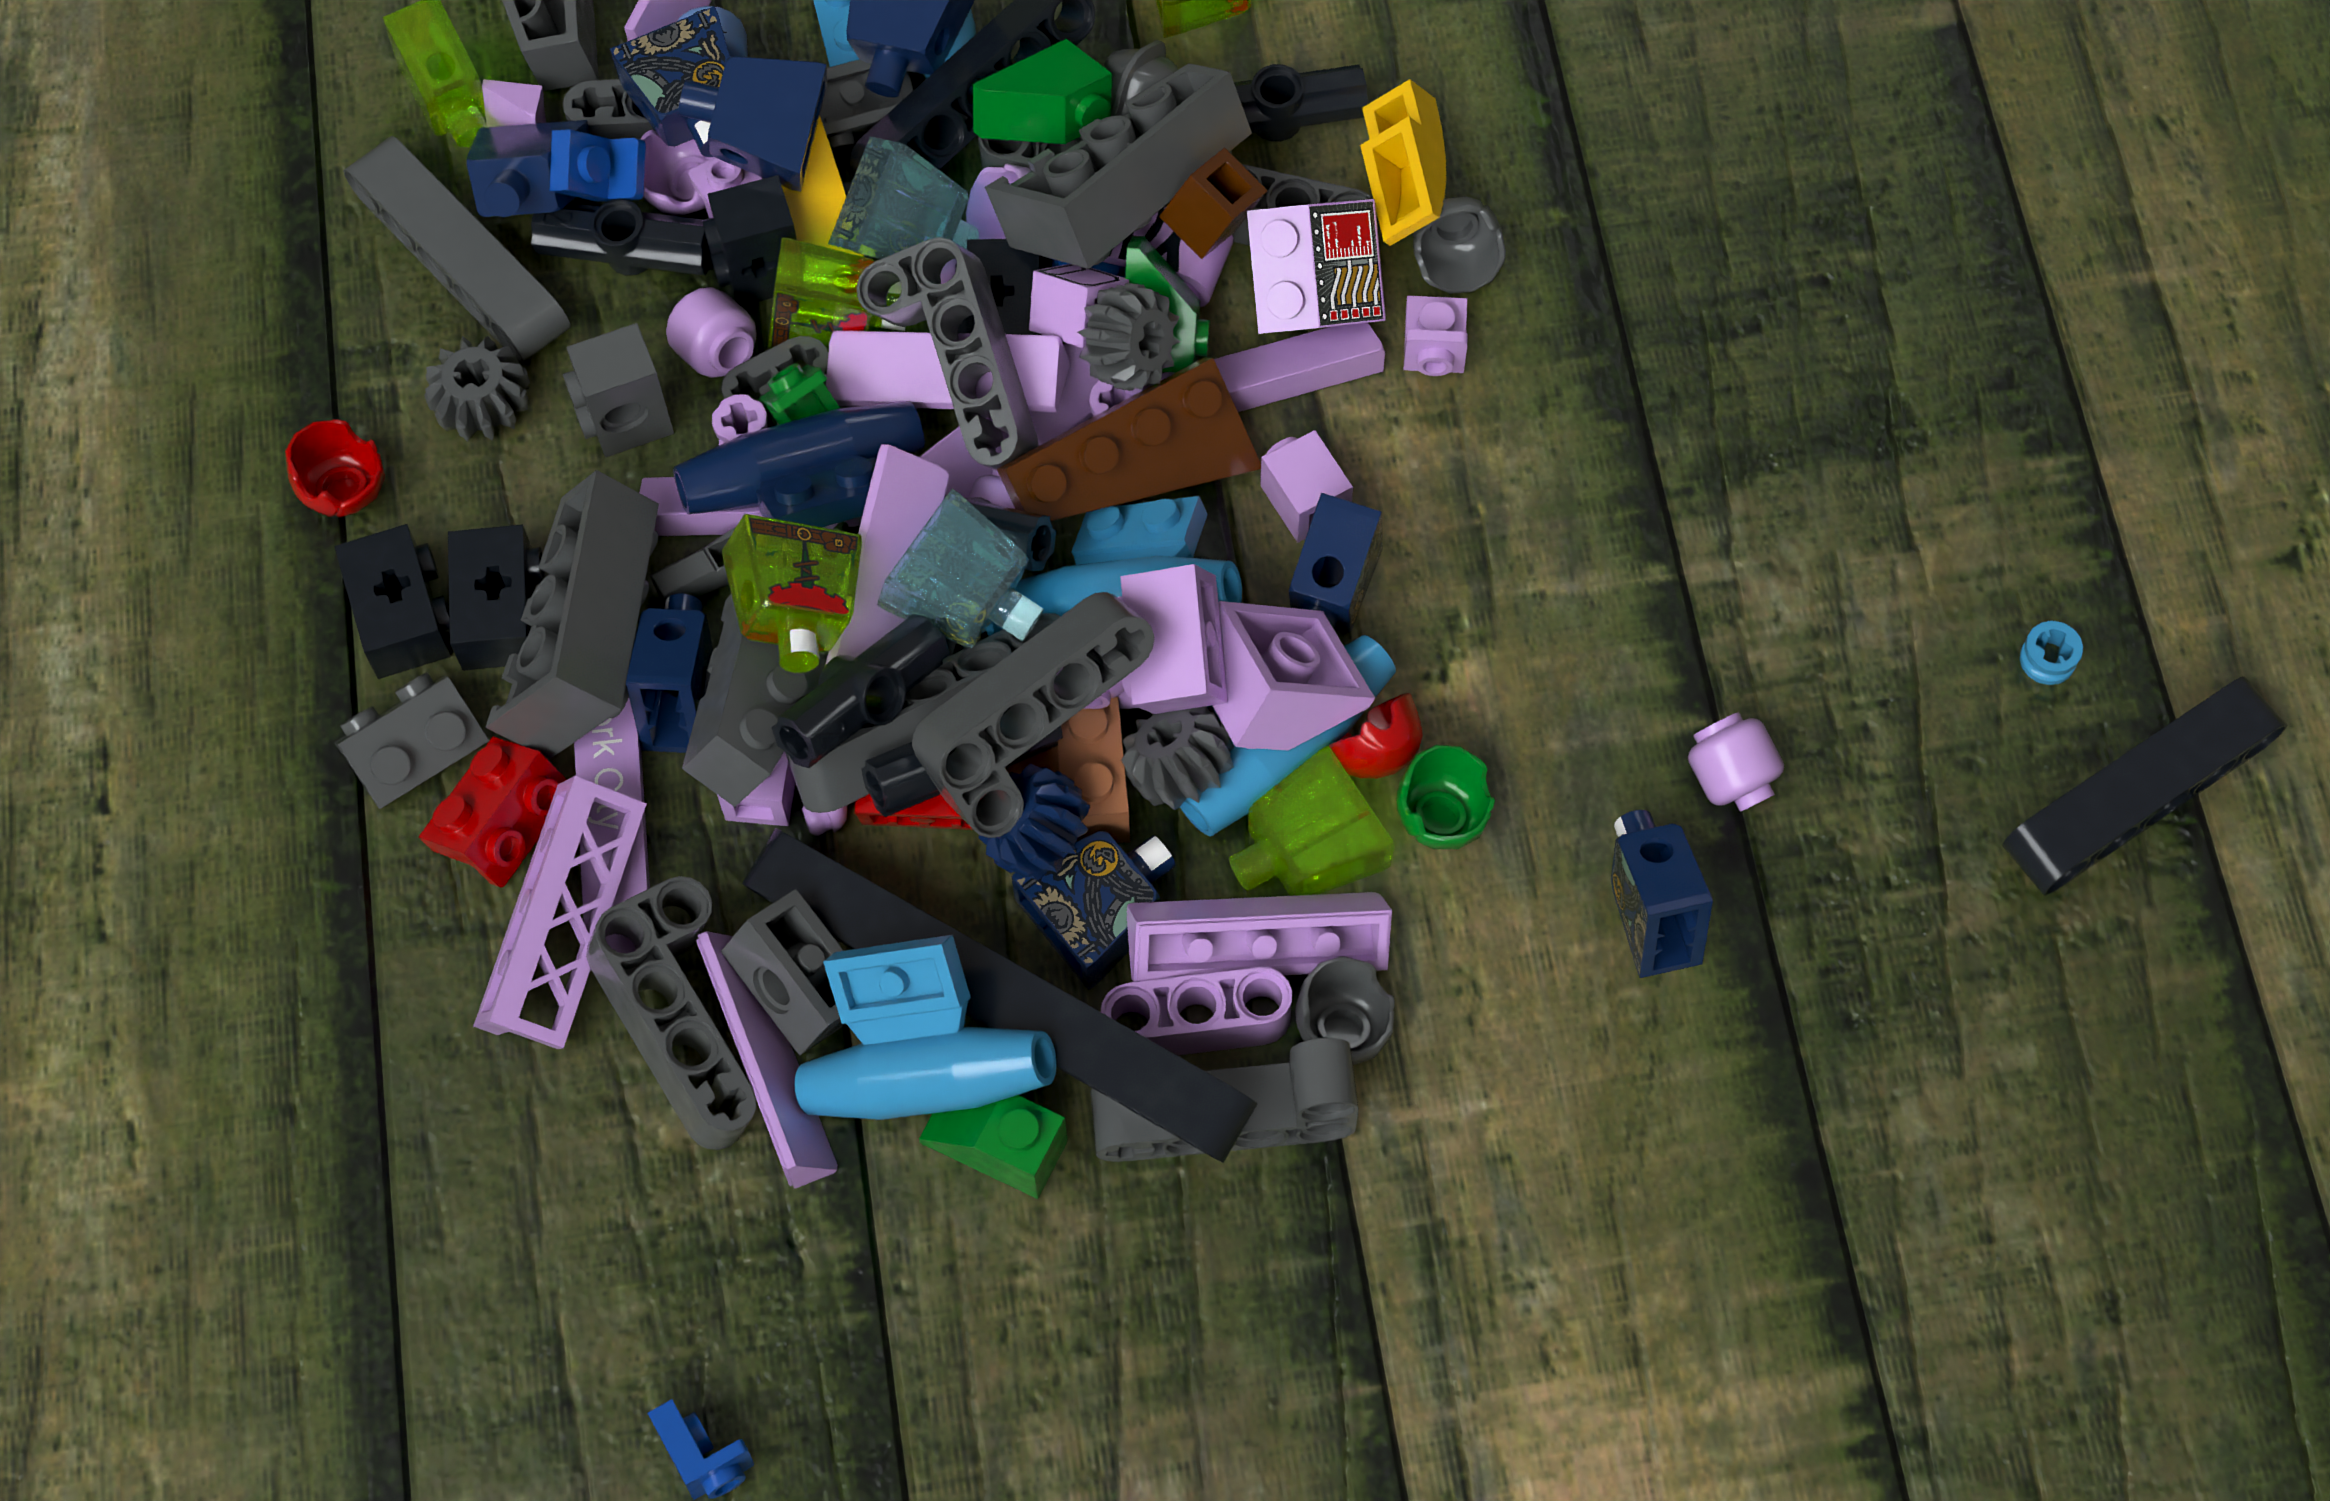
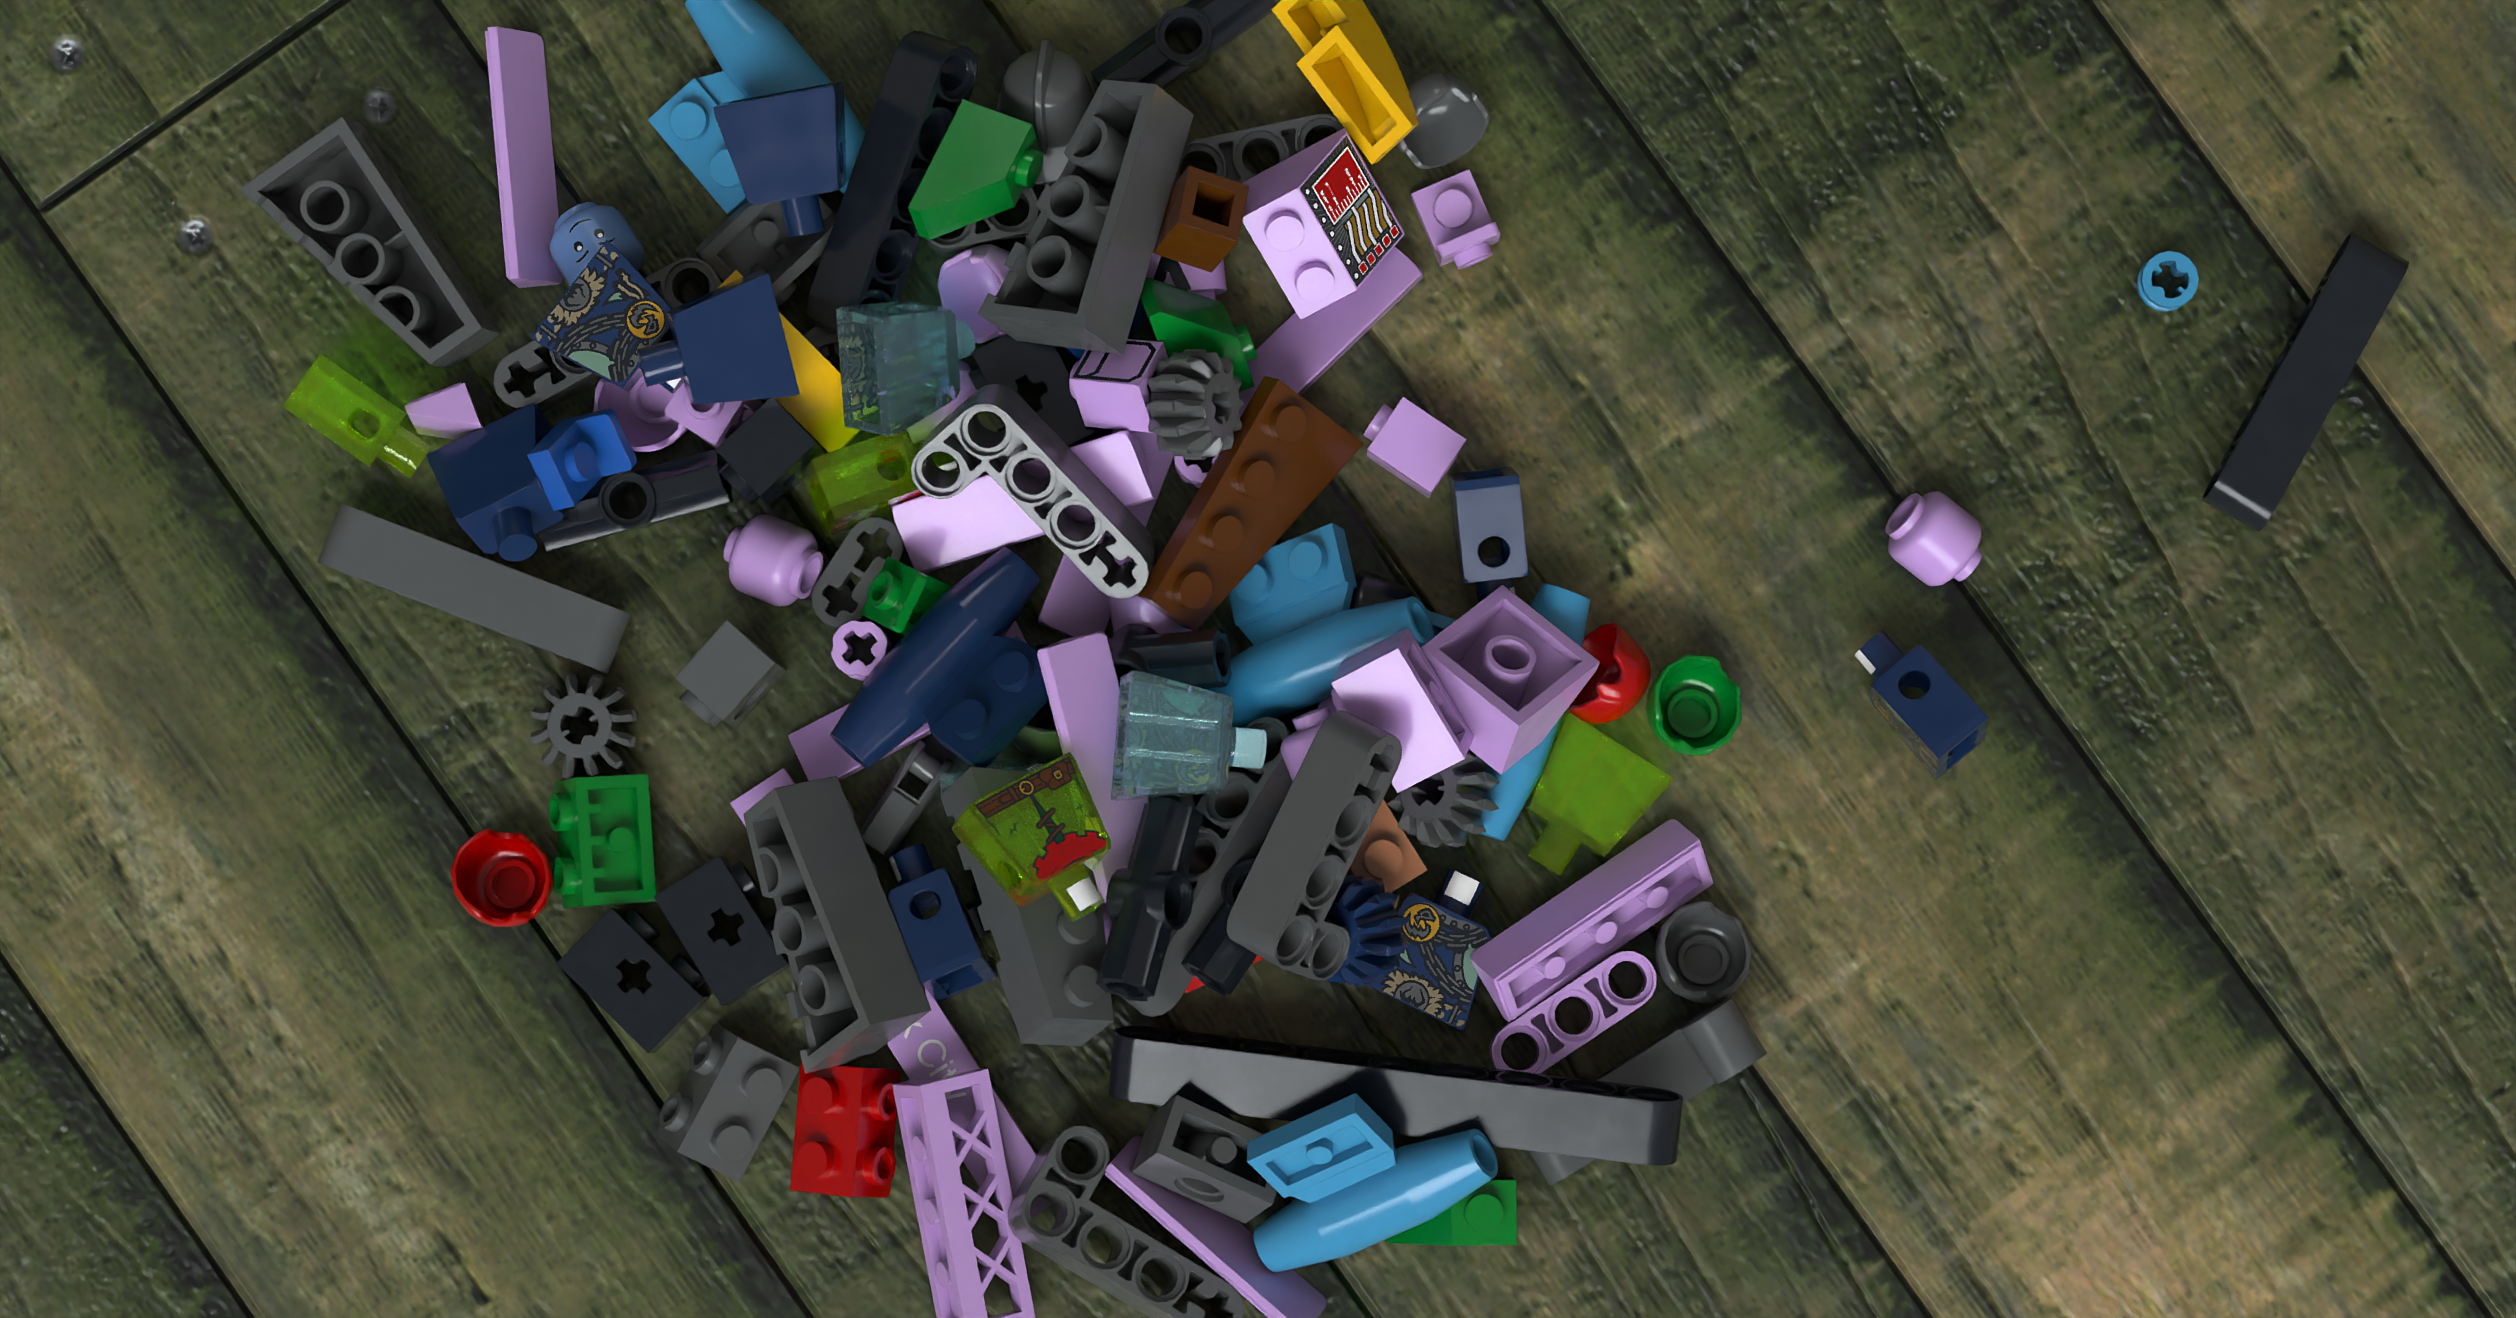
camera: 25 degrees left, 20 degrees up
none -> green bracket [548,774,656,909]

